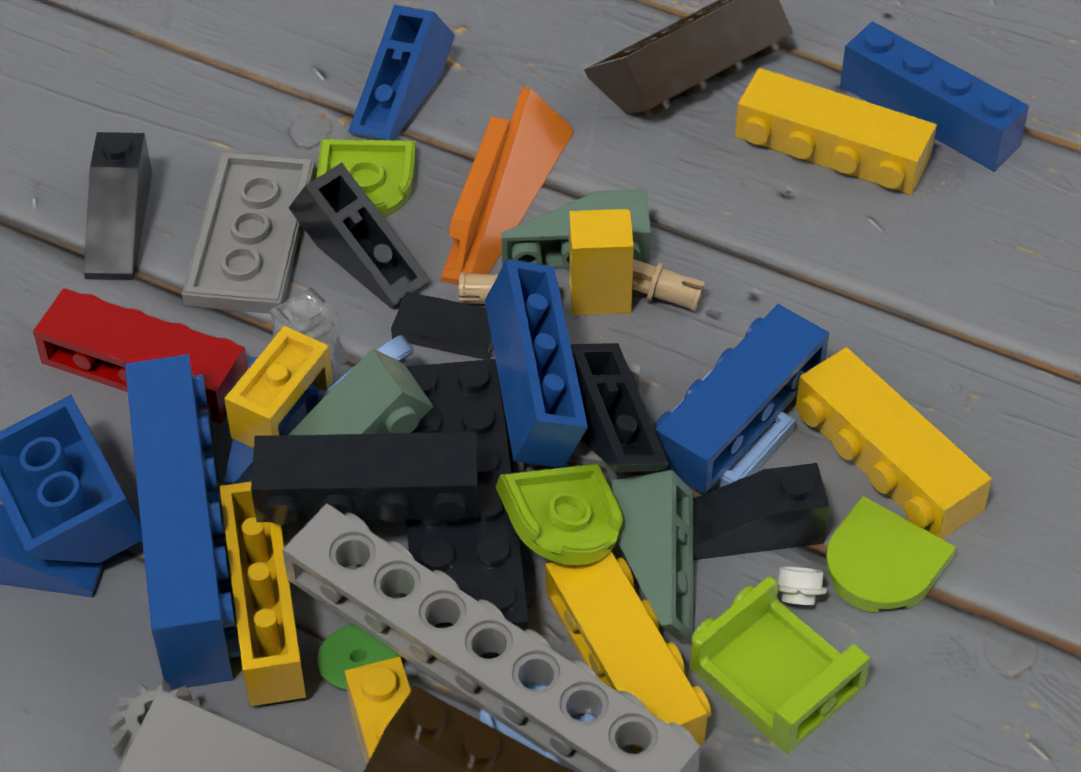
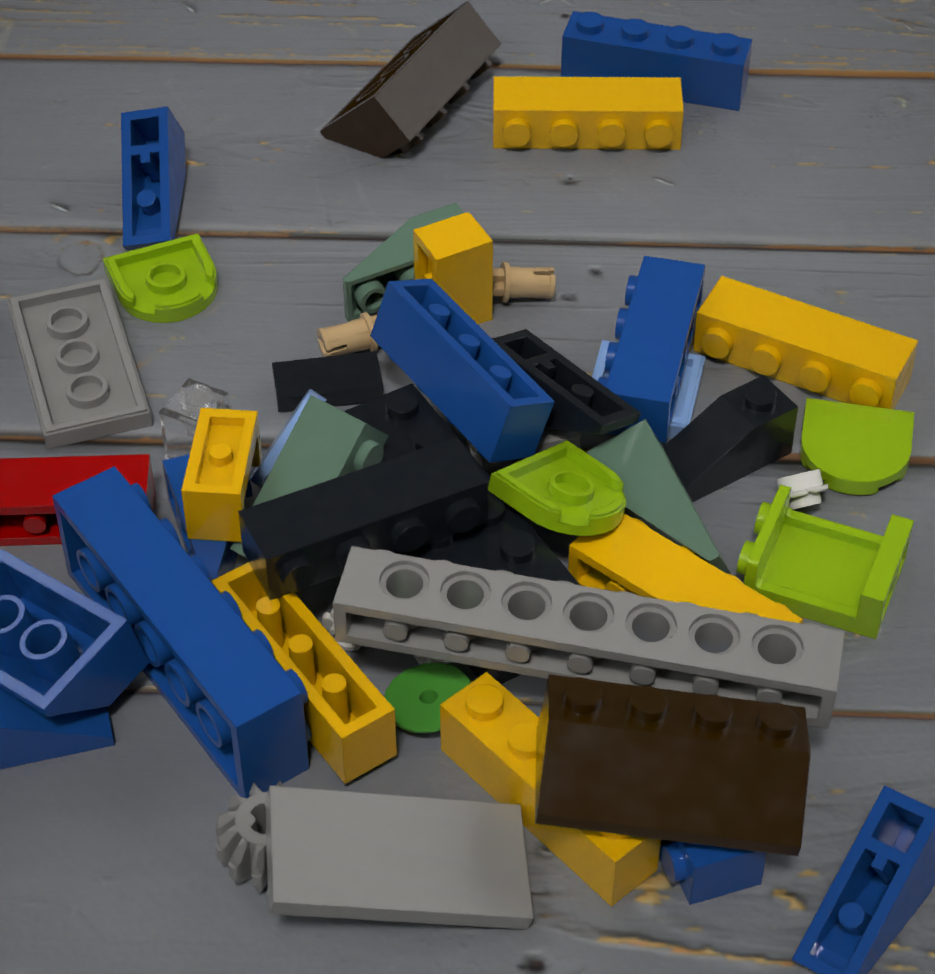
camera: 25 degrees left, 5 degrees down
black slope [288,162,431,309] -> none
orange wedge [441,87,573,285] -> none

